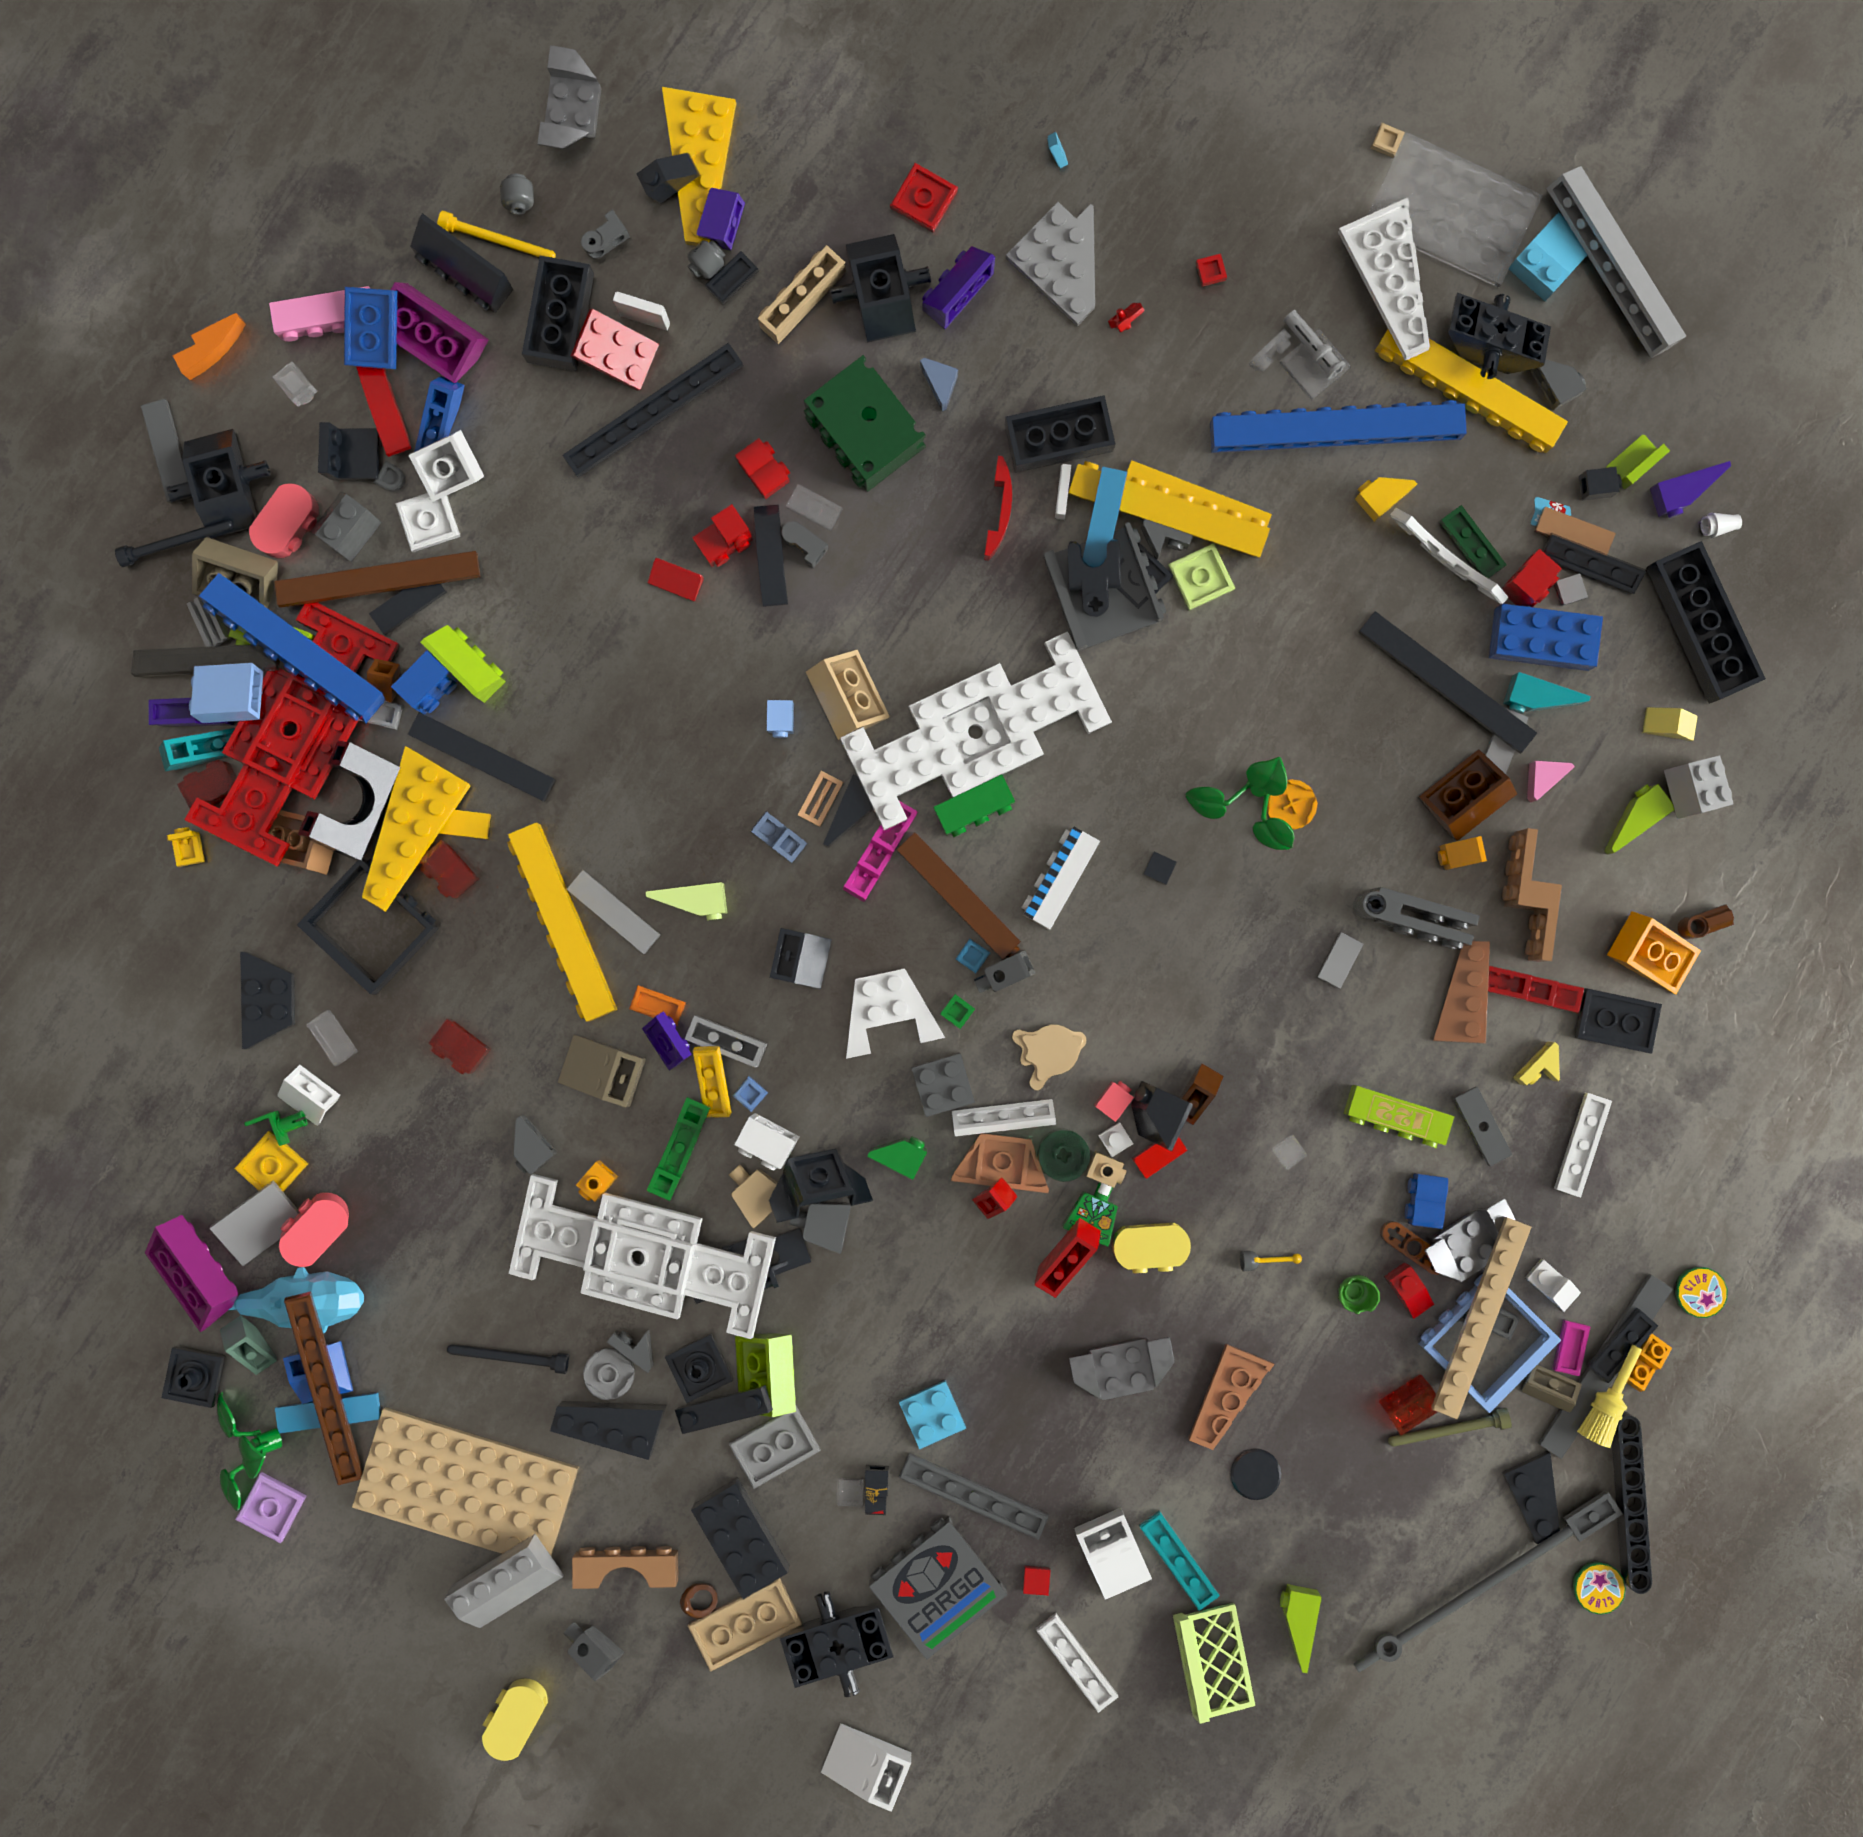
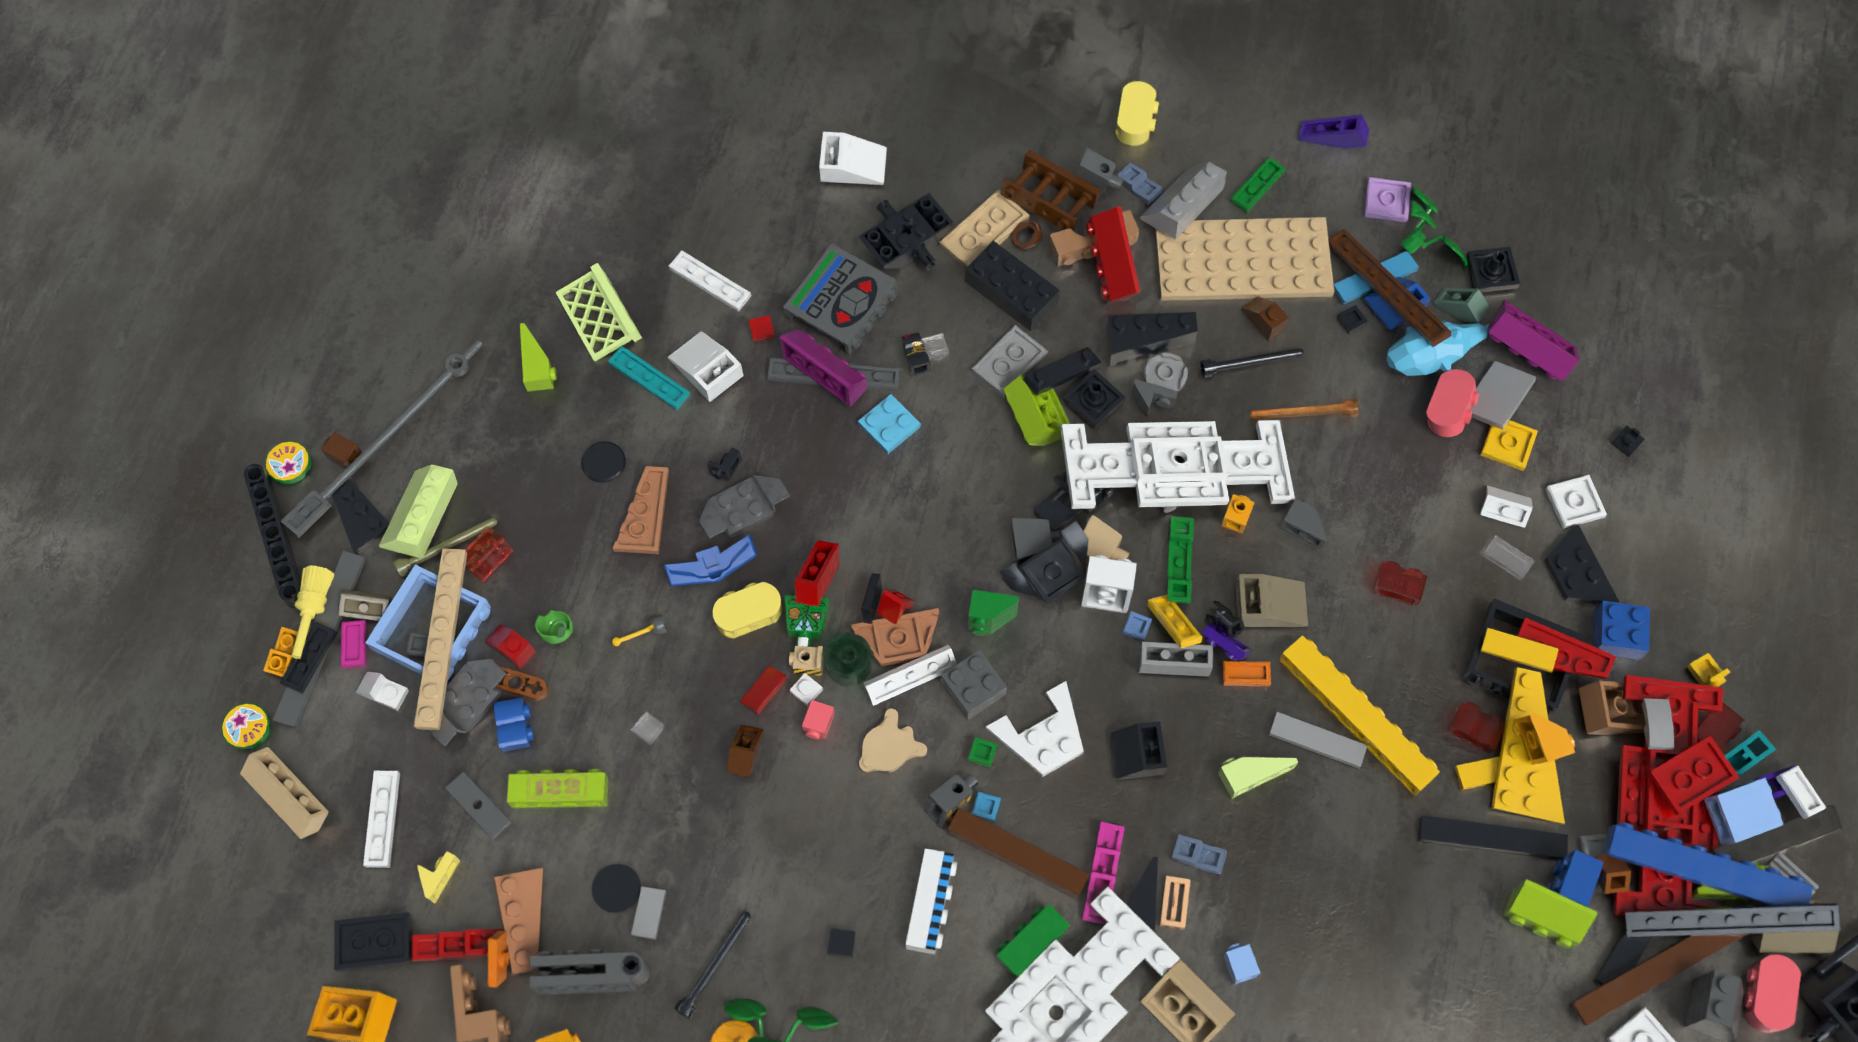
camera: 165 degrees right, 20 degrees down
green bracket [244,1110,308,1146] -> none
arch [298,741,400,860] -> none
black slope [1131,1081,1193,1151] -> none
none -> tan brick [240,747,329,839]
none -> reddish brown brick [321,432,362,468]
none -> yellowish green slope [379,464,458,559]
none -> orange plate [488,930,509,988]
none -> black piece [592,864,641,913]
none -> plate [663,534,757,587]
none -> black piece [674,912,751,1019]
none -> black bracket [707,447,742,482]
none -> magenta slope [780,329,867,407]
none -> black tile [861,573,882,624]
none -> reddish brown fence [1000,150,1101,231]
none -> red slope [1086,206,1141,304]
none -> sand blue slope [1116,163,1163,206]
none -> black piece [1206,601,1244,638]
none -> green tile [1230,157,1286,214]
none -> reddish brown slope [1241,297,1289,341]
none -> clear orange piece [1250,399,1359,419]
none -> dark purple slope [1298,114,1369,149]
none -> black tile [1336,305,1368,335]
none -> yellow tile [1480,628,1558,672]
none -> red wing [1506,617,1616,679]
none -> light orange slope [1515,714,1575,765]
none -> white tile [1545,475,1607,529]
none -> blue brick [1593,601,1650,660]
none -> black tile [1611,425,1645,457]
none -> plate [1624,903,1840,937]
none -> light grey slope [1642,698,1674,750]
none -> red plate [1648,735,1740,815]
none -> white tile [1776,766,1826,819]

